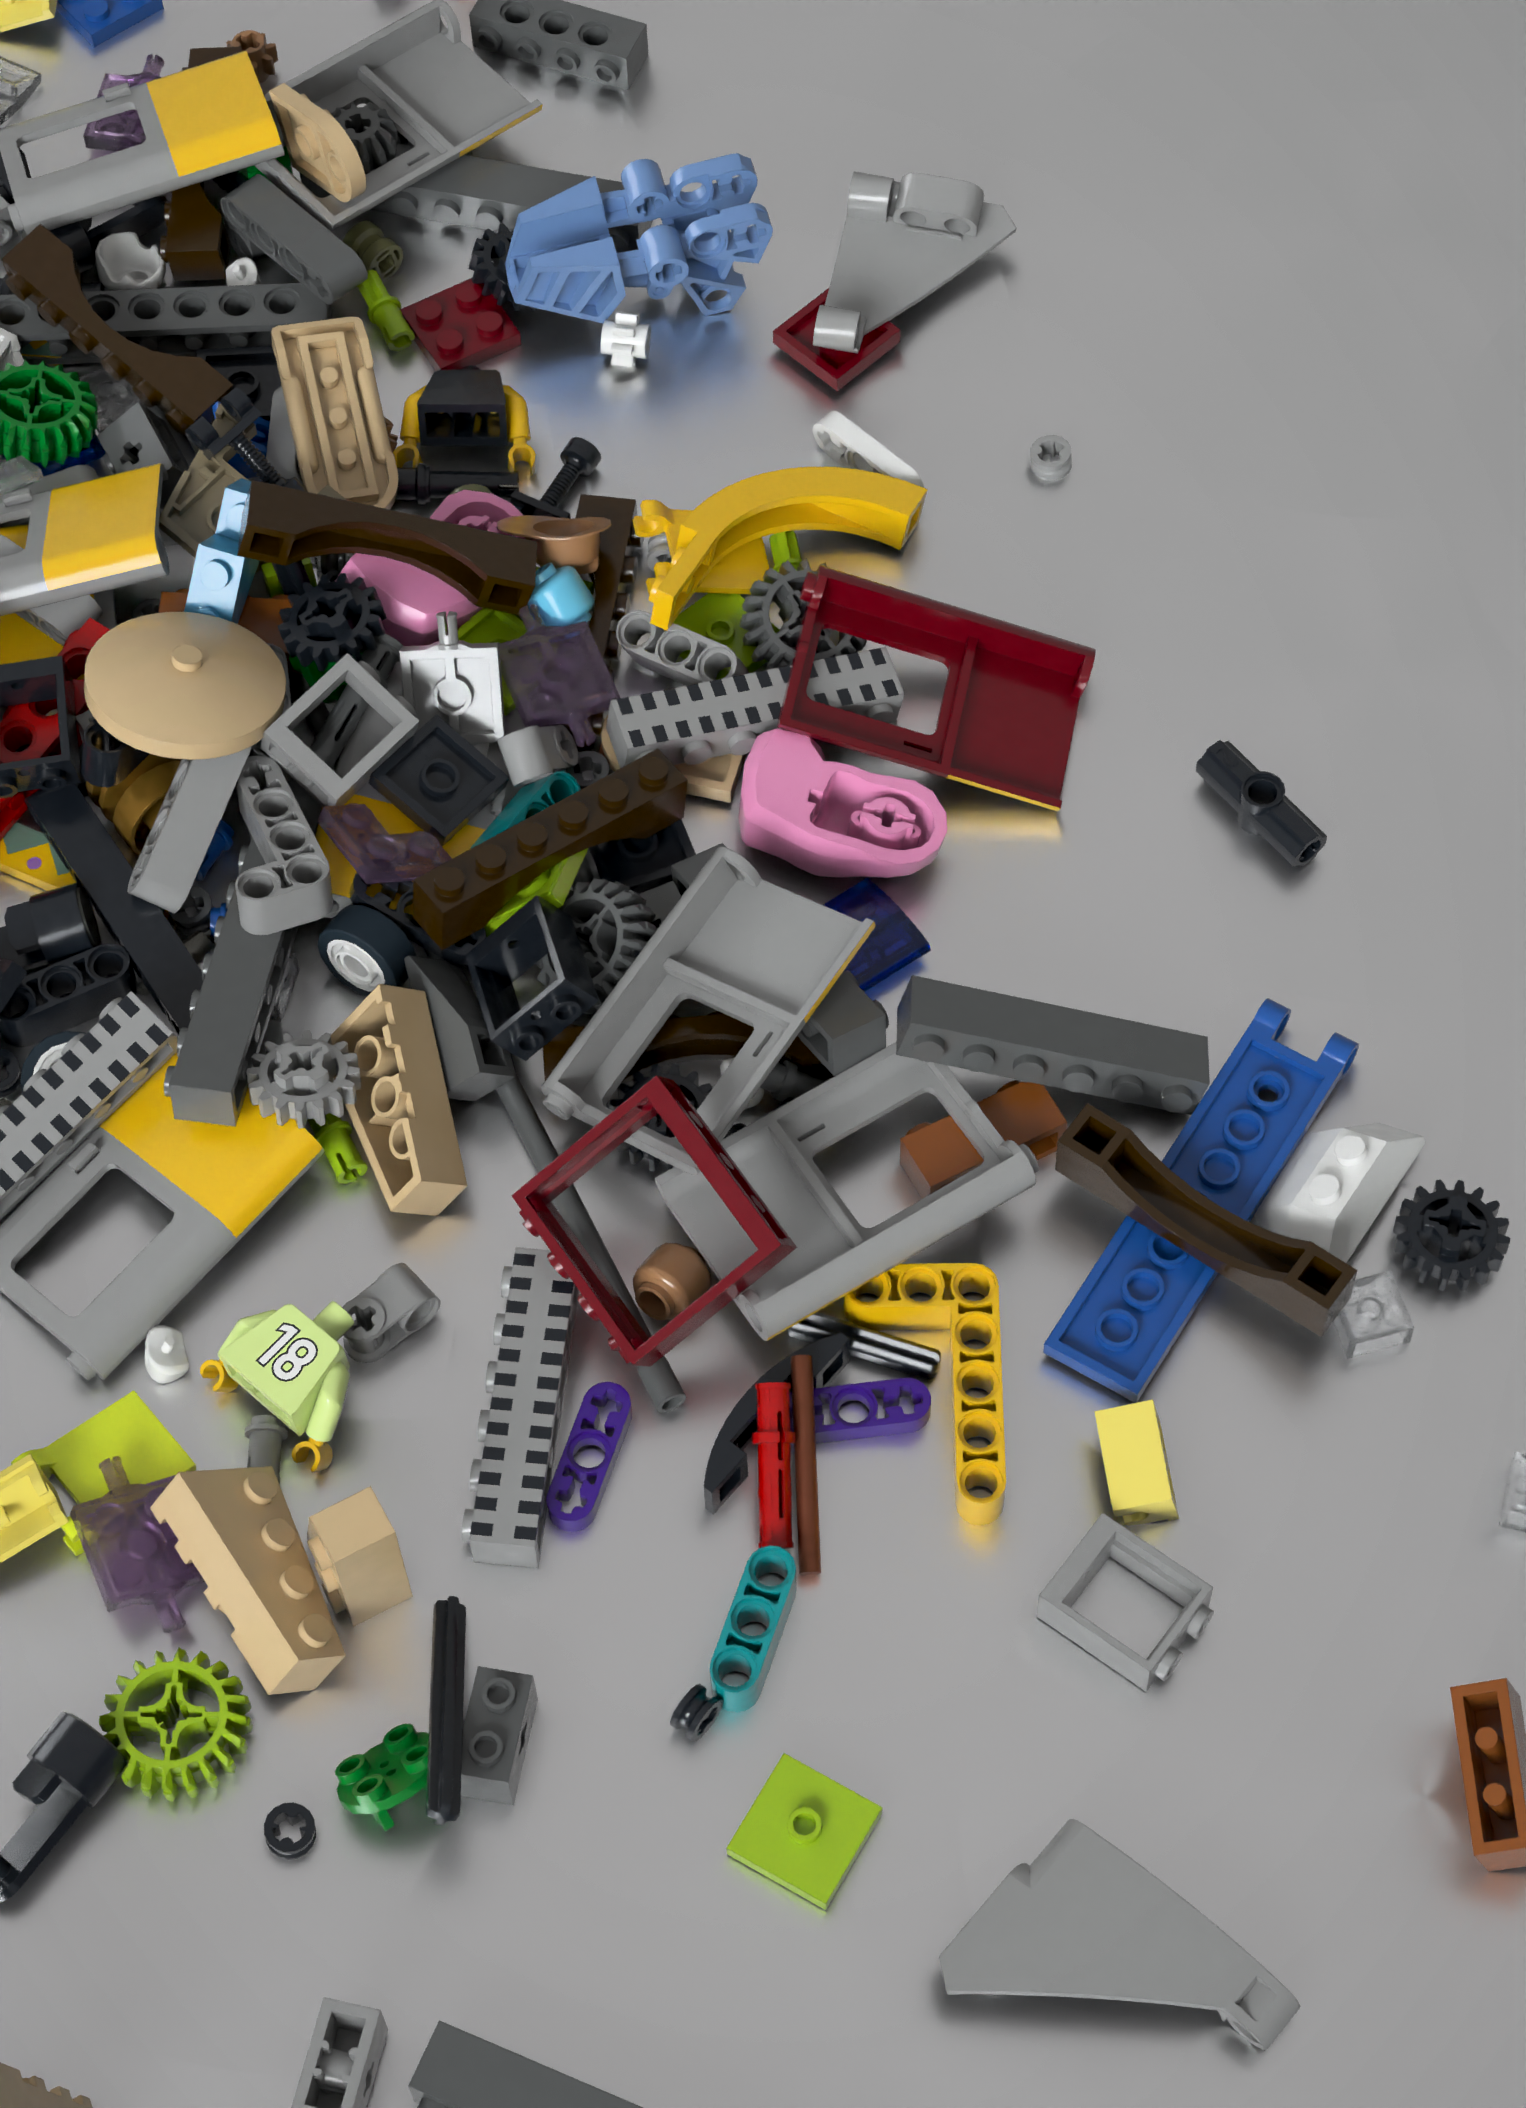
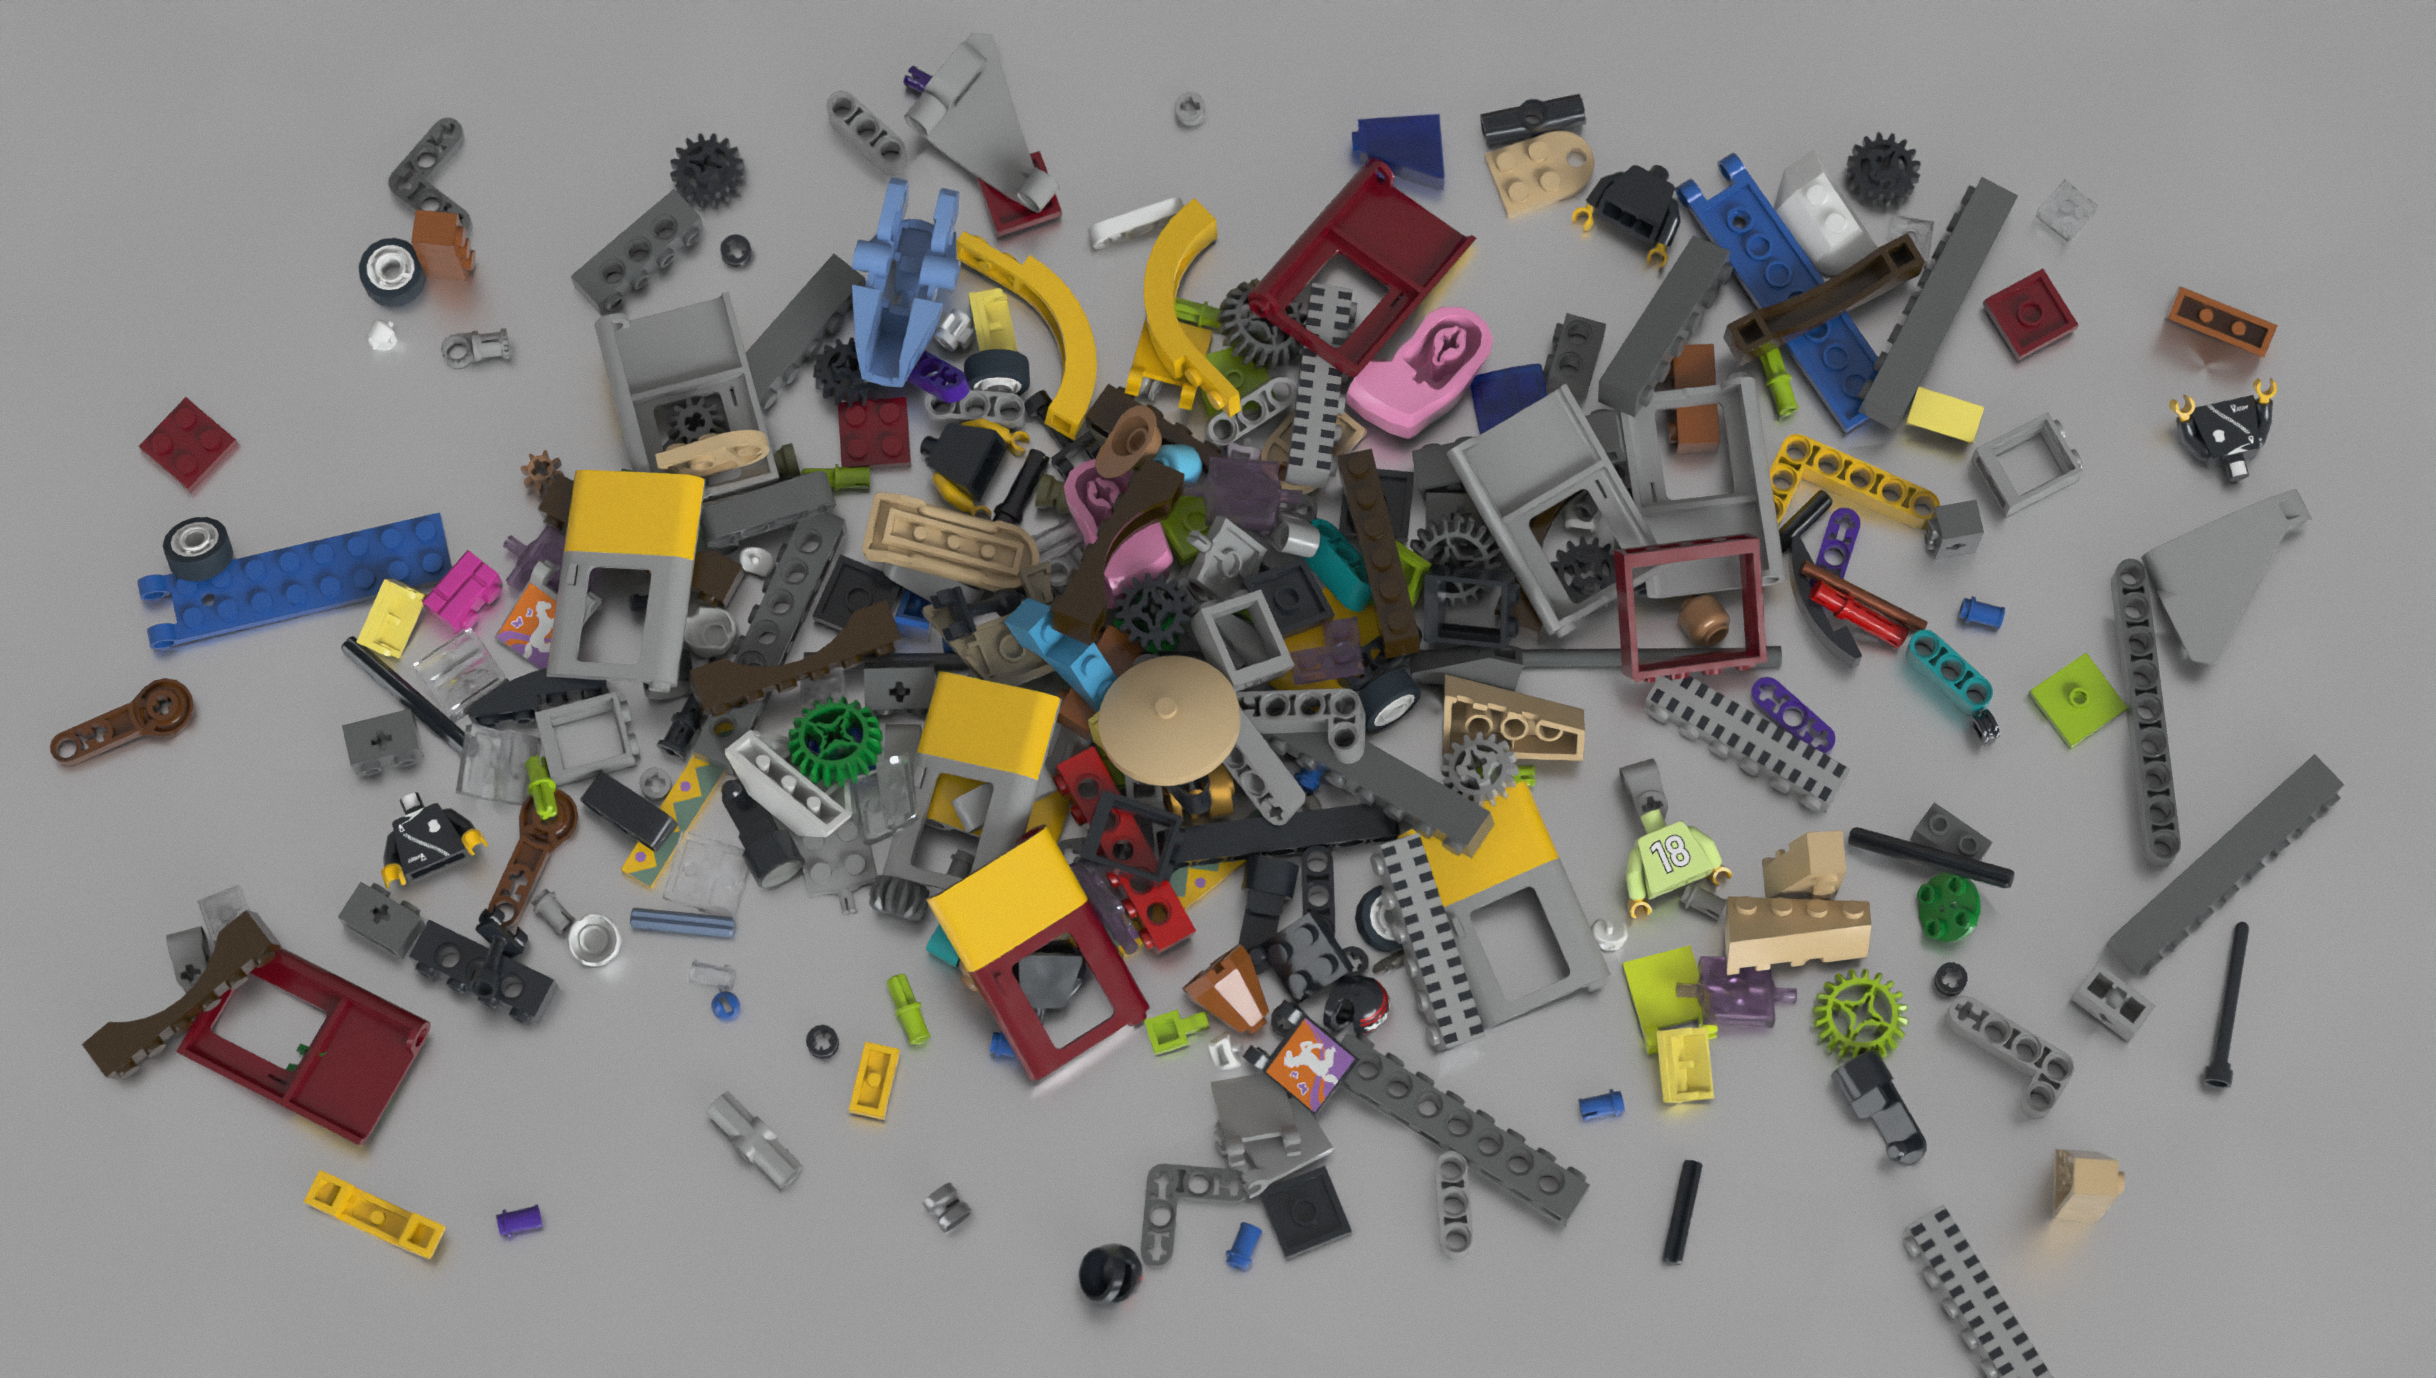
camera: 65 degrees left, 15 degrees up
none -> dark pink brick [422,550,503,635]
none -> flag [495,559,603,670]
none -> black gear [670,133,745,207]
none -> black bush [720,234,752,268]
none -> light grey beam [826,91,907,175]
none -> dark purple beam [907,350,970,403]
none -> light grey beam [925,390,1026,433]
none -> yellow arch [956,231,1097,440]
none -> black wheel [964,349,1030,396]
none -> light yellow hinge [968,288,1018,352]
none -> white piece [1226,437,1262,471]
none -> clear blue slope [1351,114,1445,190]
none -> tan plate [1484,131,1594,219]
none -> dark grey brick [1543,313,1606,398]
none -> black torso [1572,165,1681,271]
none -> lime axle [1760,348,1799,415]
none -> dark grey brick [1858,177,2018,431]
none -> dark grey brick [1924,500,1984,560]
none -> light grey beam [1945,996,2074,1119]
none -> blue pin [1959,596,2005,629]
none -> dark red plate [1983,268,2079,361]
none -> dark grey beam [2111,558,2181,868]
none -> black torso [2169,378,2277,481]

